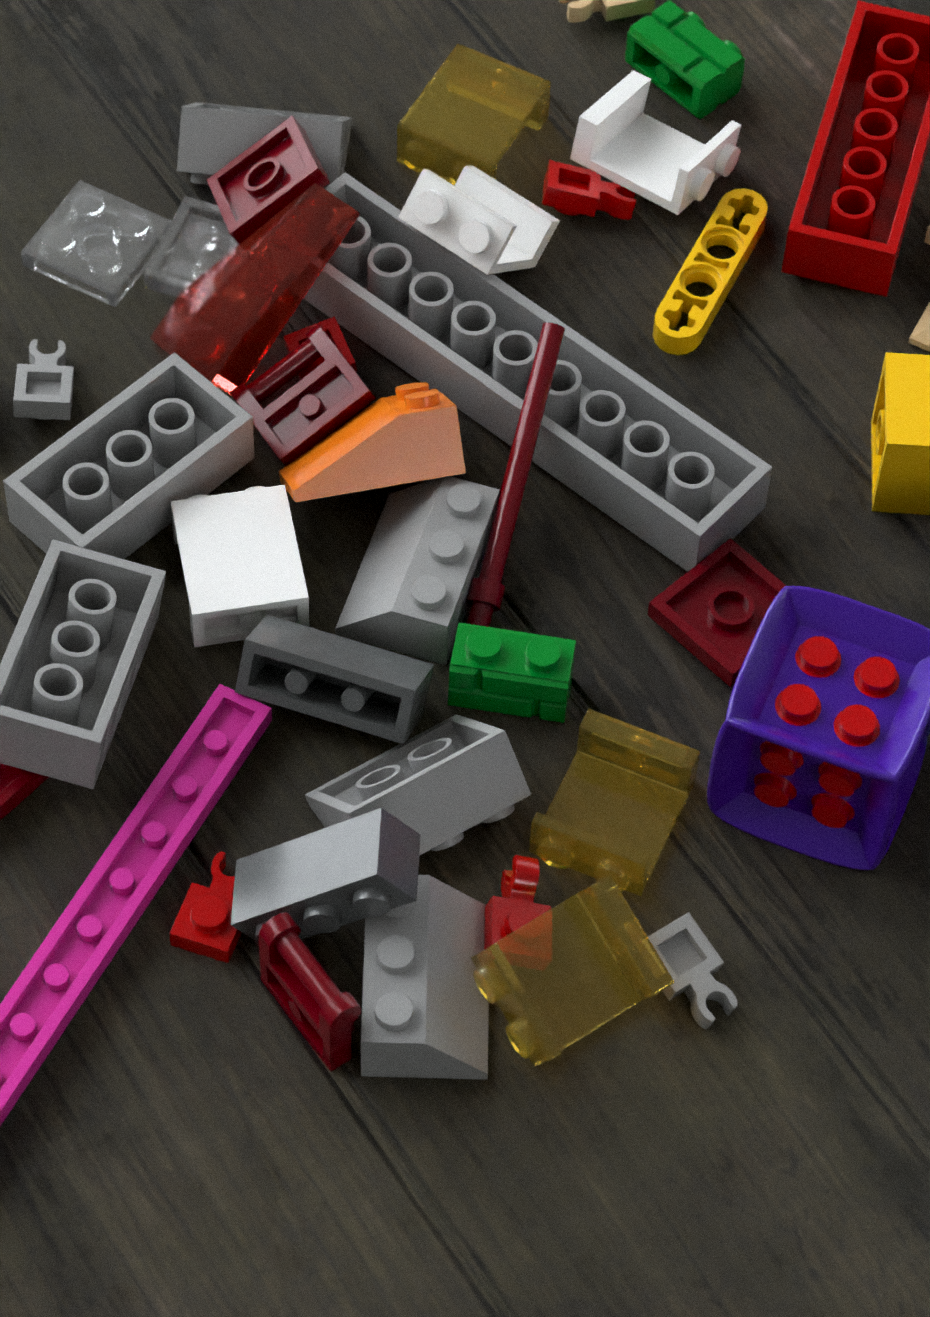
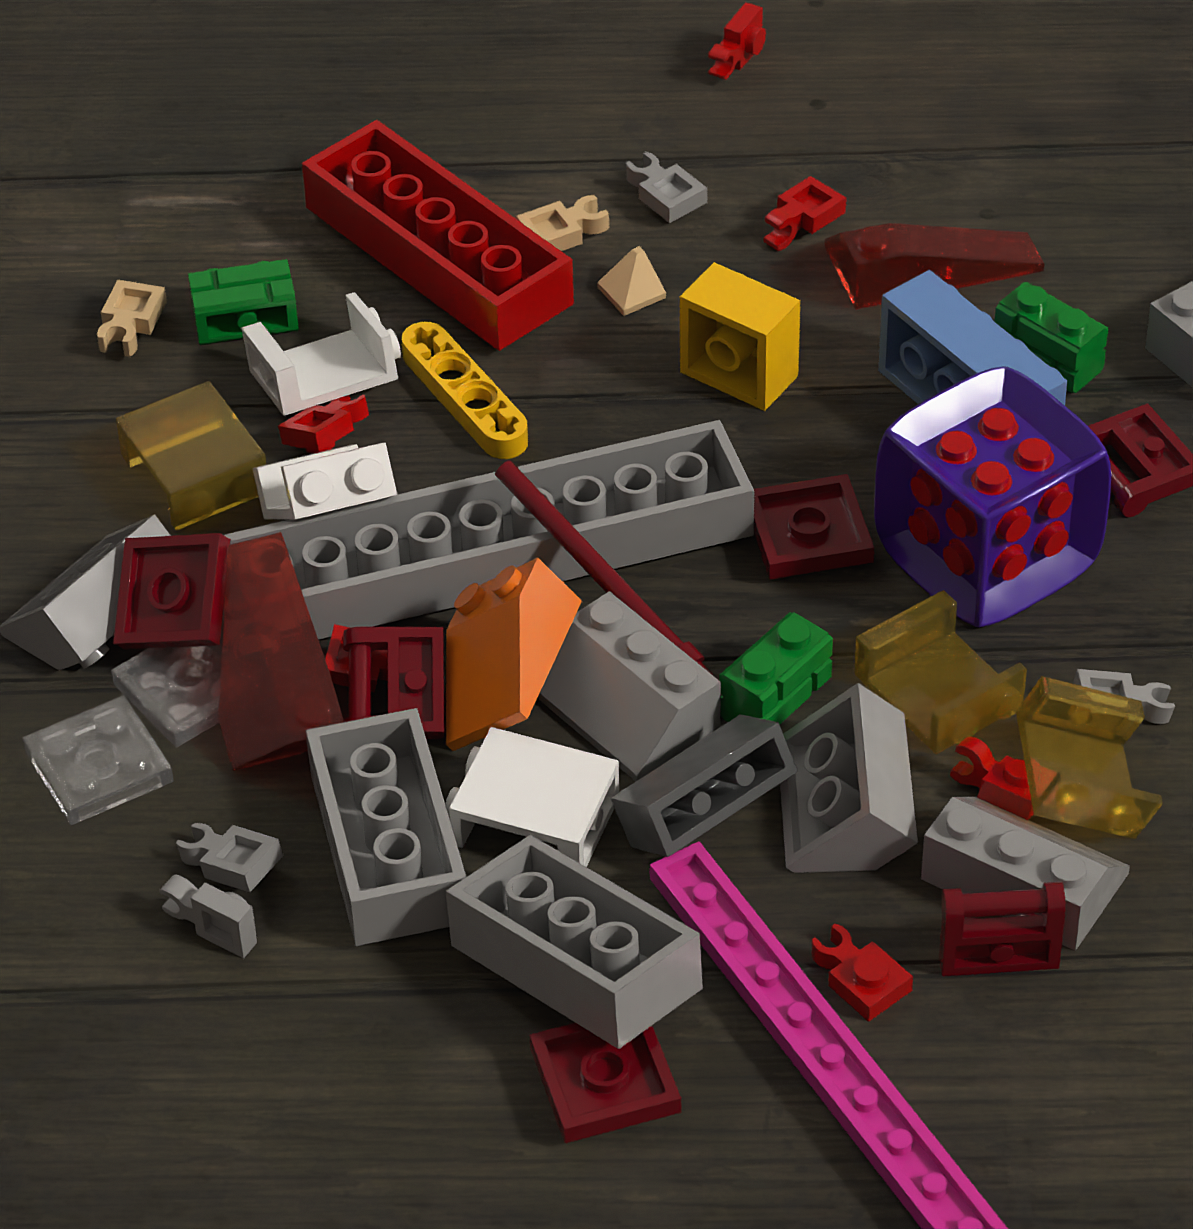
camera: 55 degrees left, 10 degrees down
brick [231,808,420,945] -> none

